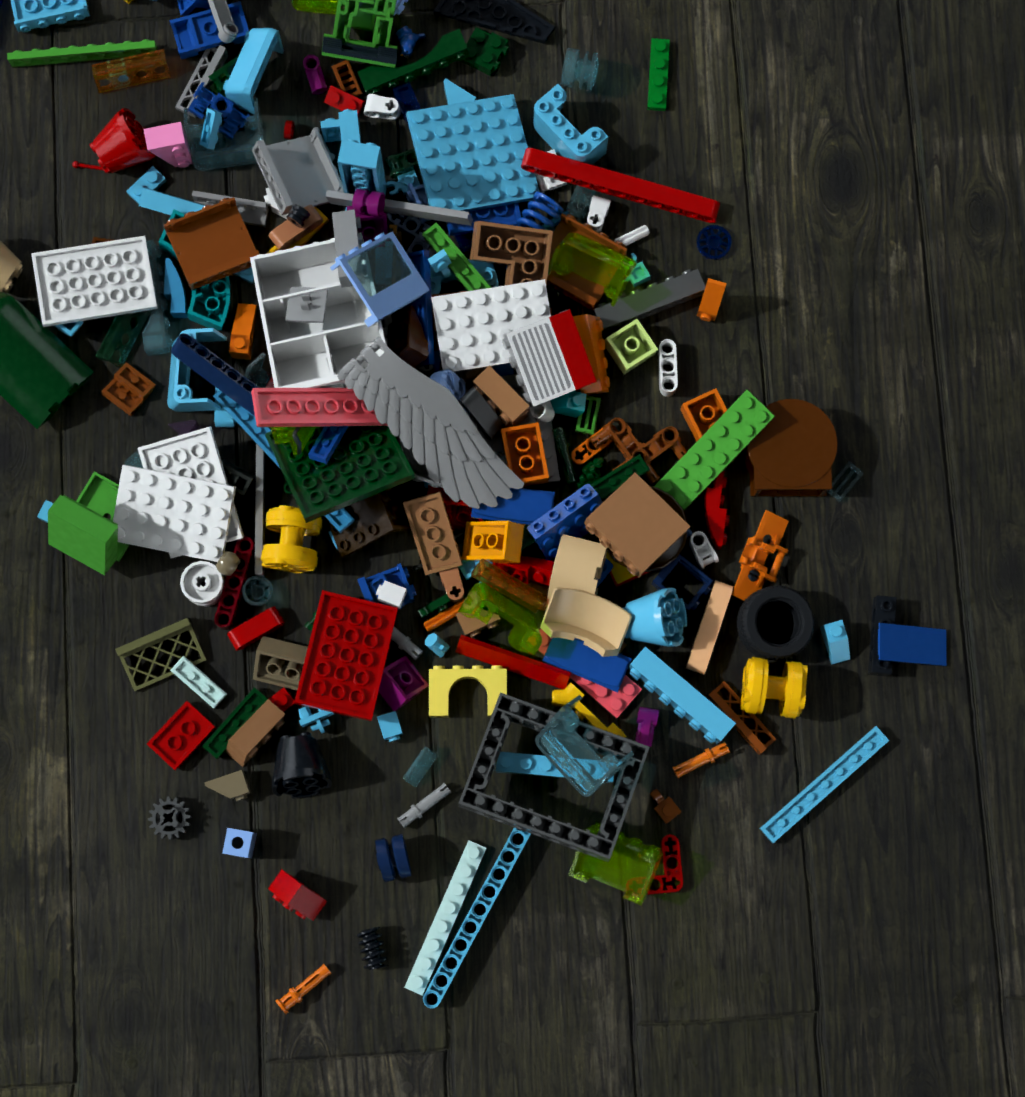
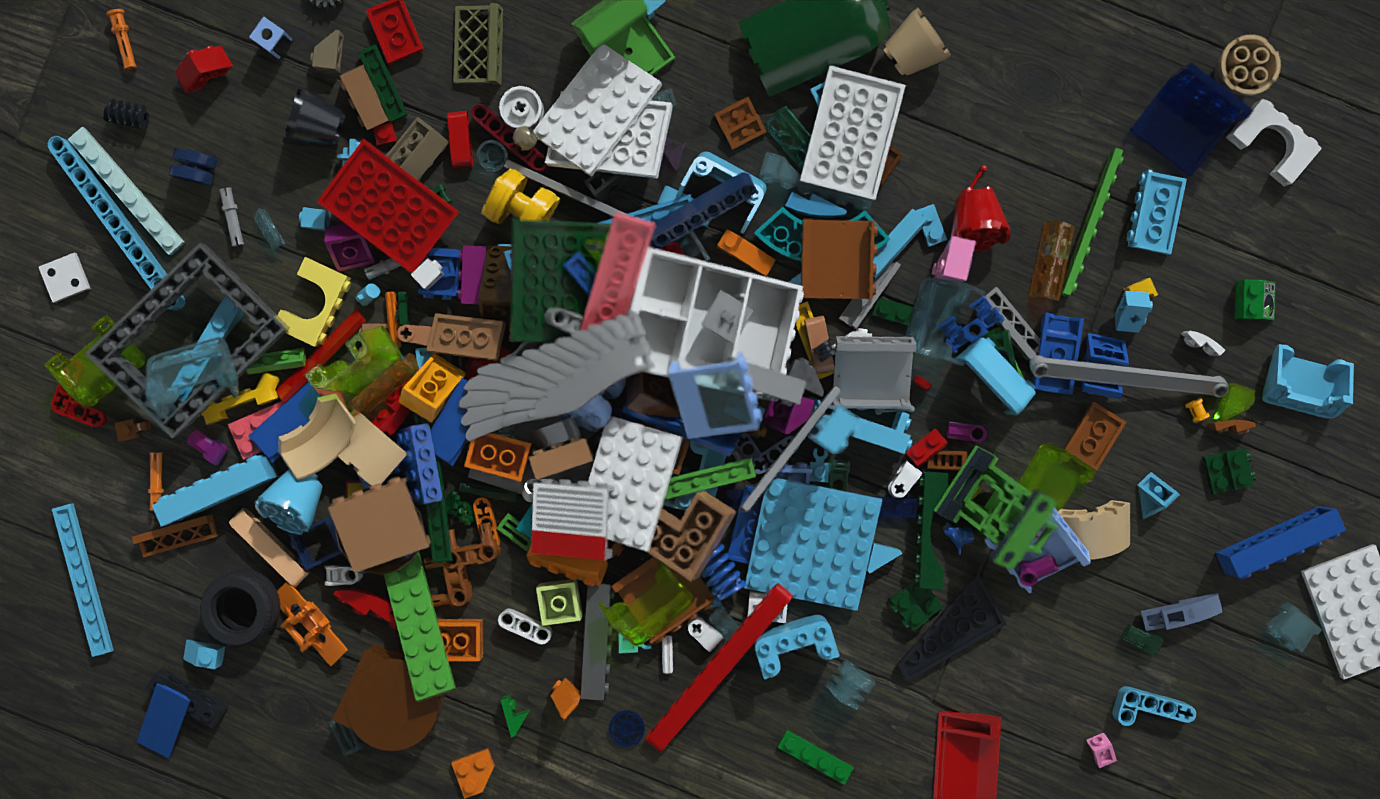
camera: 120 degrees right, 10 degrees up
light aqua tile [170,656,227,709] -> none
medium azure plate [200,108,222,150] -> none
magenta wheel [352,188,385,217] -> none
medium azure plate [428,249,452,279] -> none
yellow piece [740,657,808,719] -> none
none -> white tile [39,253,91,303]
none -> bright green plate [246,348,307,374]
none -> orange plate [451,748,495,799]
none -> magenta brick [458,246,487,305]
none -> green slope [501,695,530,738]
none -> light grey piece [545,308,584,335]
none -> flat silver slope [787,357,824,396]
none -> dark green plate [871,297,914,326]

